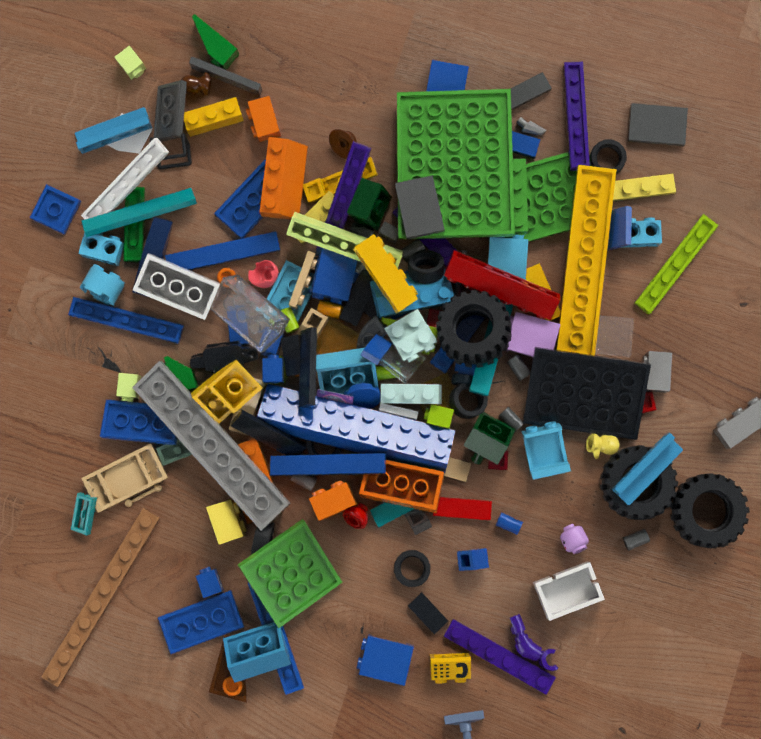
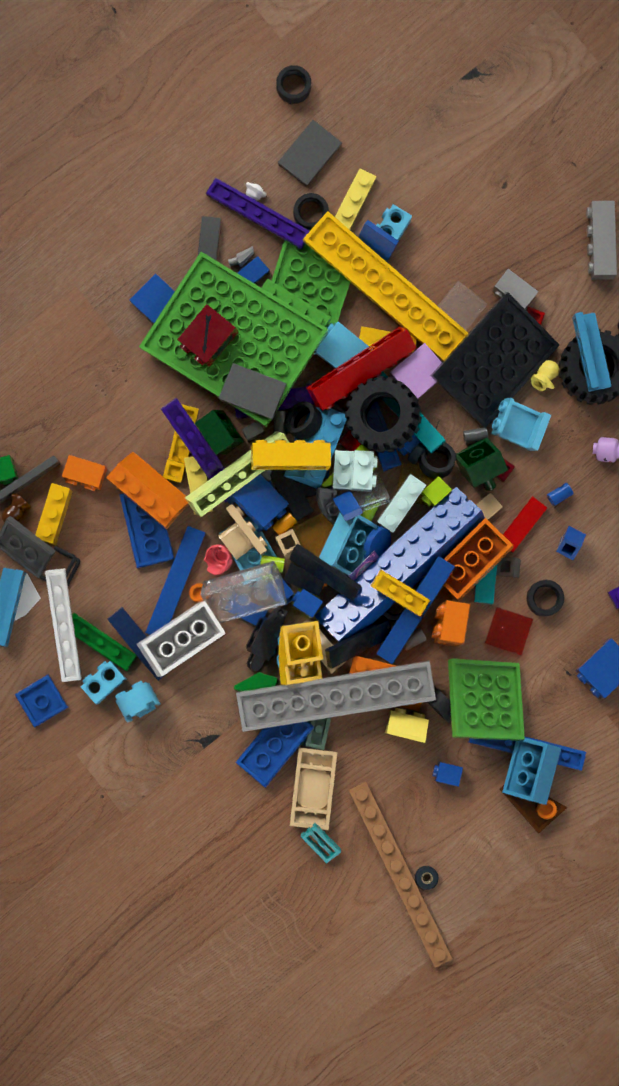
camera: 65 degrees left, 0 degrees up
blue tile [68,297,184,344] -> none
teal tile [82,188,197,237] -> none
yellowish green brick [116,373,141,402] -> none
tan hinge [125,484,162,507] -> none
blue tile [158,590,245,655] -> none
reddish brown piece [329,129,357,159] -> none
red brick [342,503,368,529] -> none
dark grey piece [349,222,375,238] -> none
white plate [379,403,418,420] -> none
black tile [408,592,448,635] -> none
dark grey piece [507,354,530,381] -> none
lime tile [634,214,719,315] -> none
none -> dark red brick [177,304,239,367]
none -> tan piece [218,523,254,560]
none -> white piece [245,182,267,201]
none -> black tyre [276,65,311,104]
none -> yellow tile [370,569,430,617]
none -> black wheel [415,866,439,890]
none -> clear red tile [484,607,533,656]

